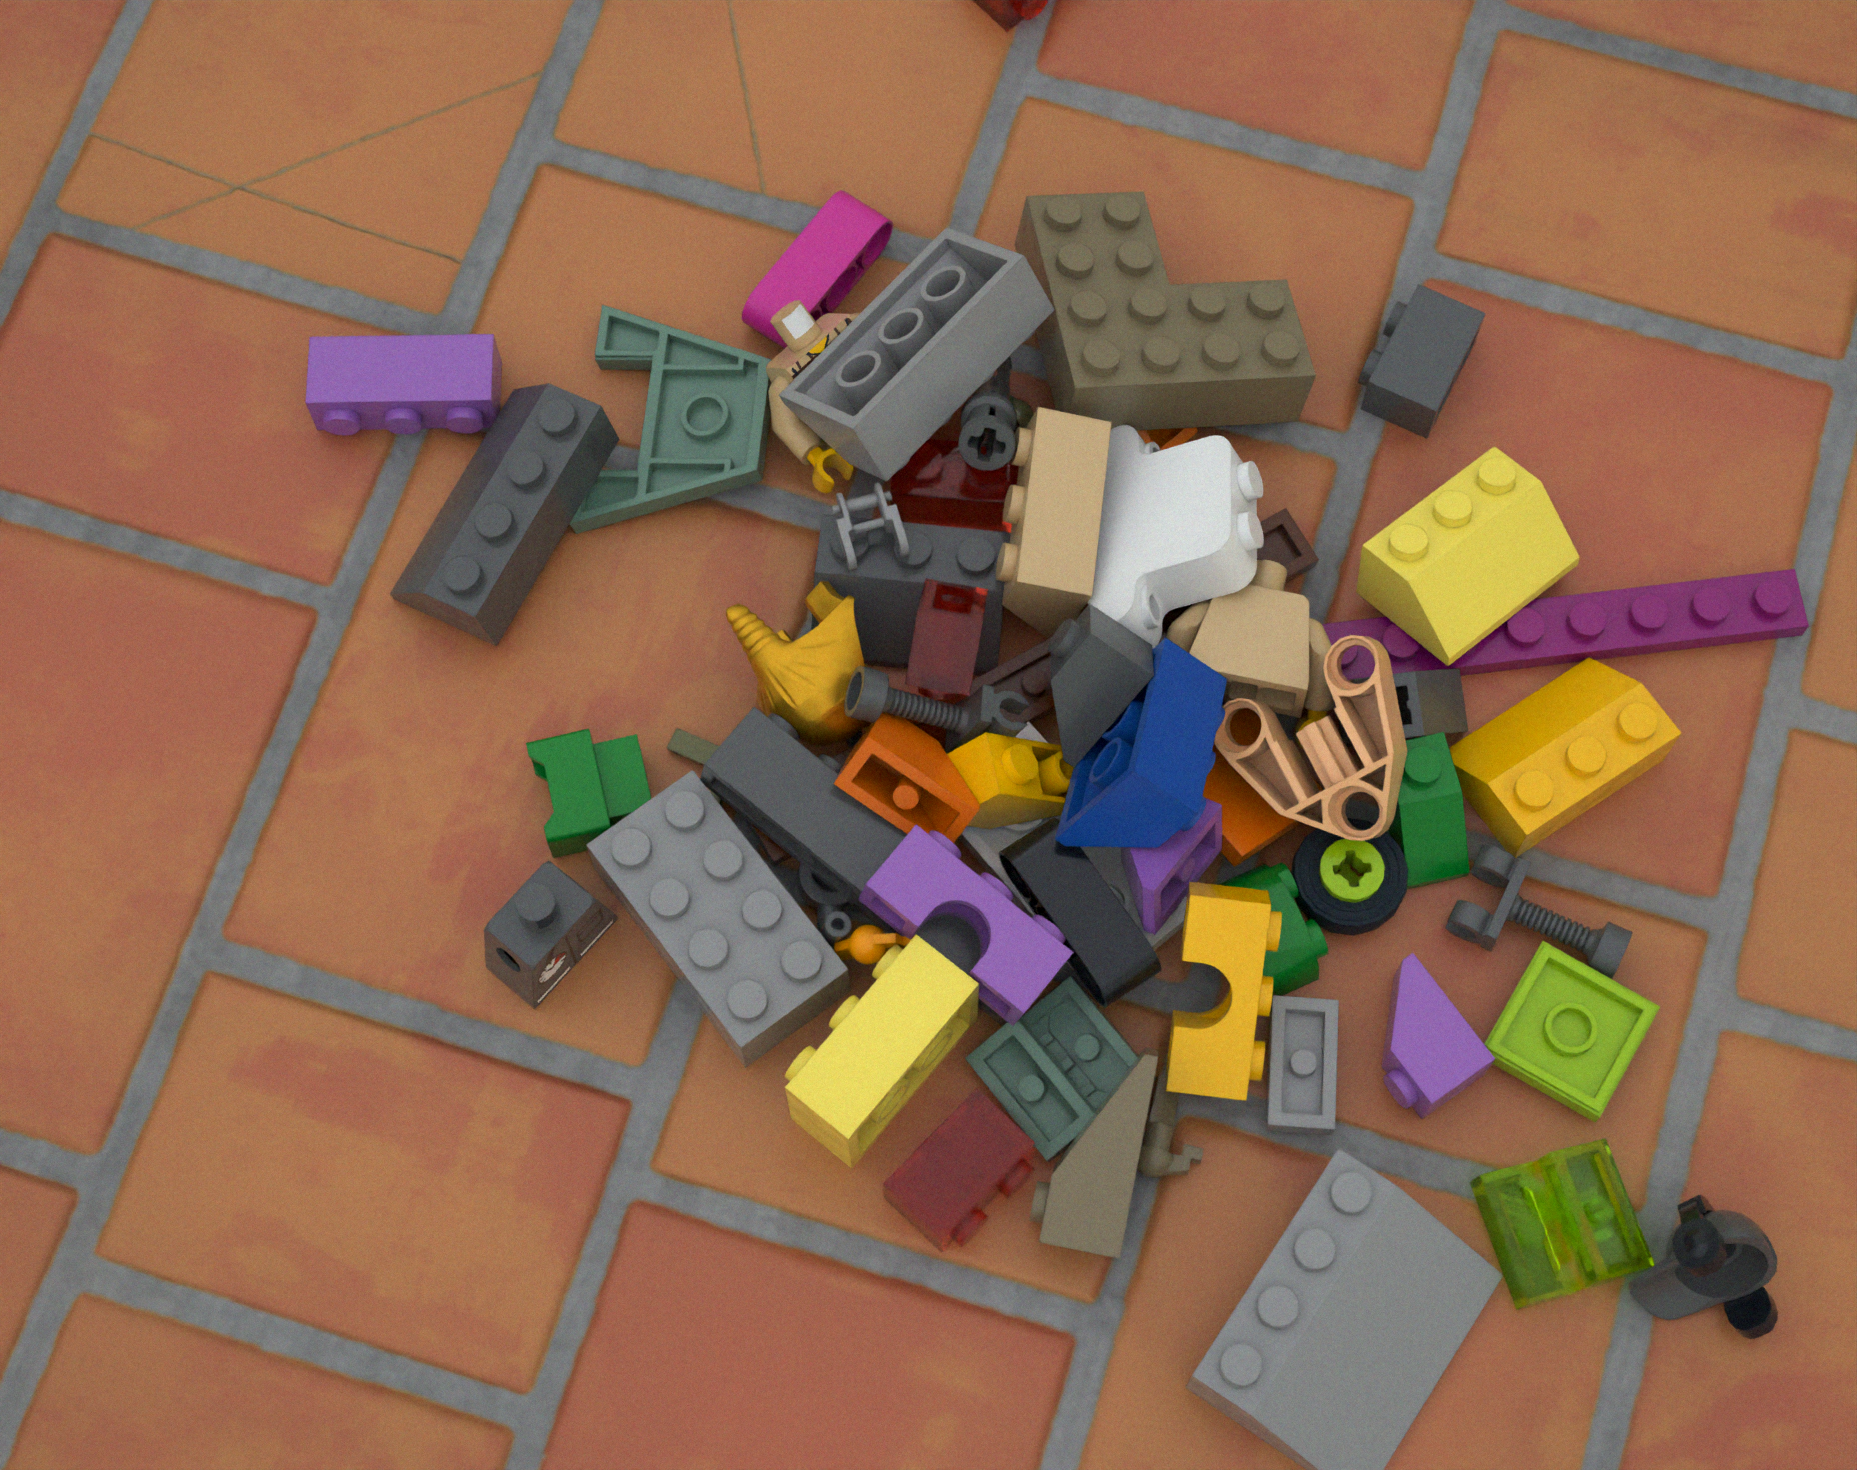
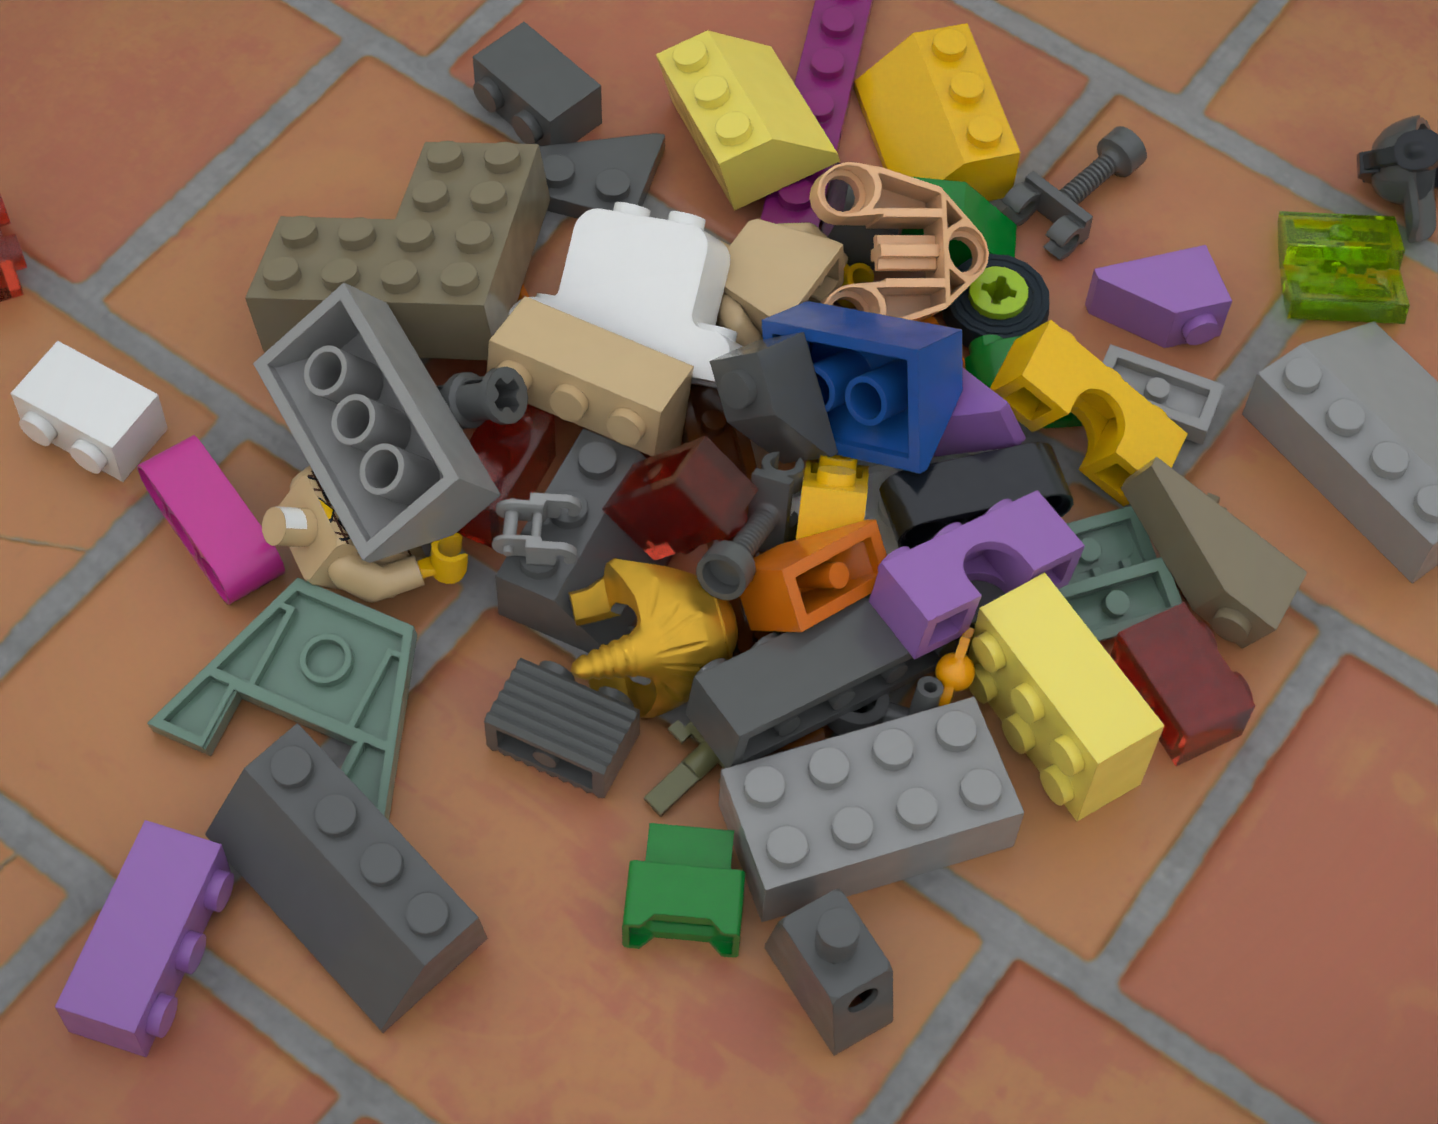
camera: 75 degrees left, 10 degrees down
lime plate [1484,941,1660,1123] -> none
none -> white brick [11,341,168,482]
none -> dark grey brick [484,658,640,798]
none -> dark grey wing [539,133,665,219]

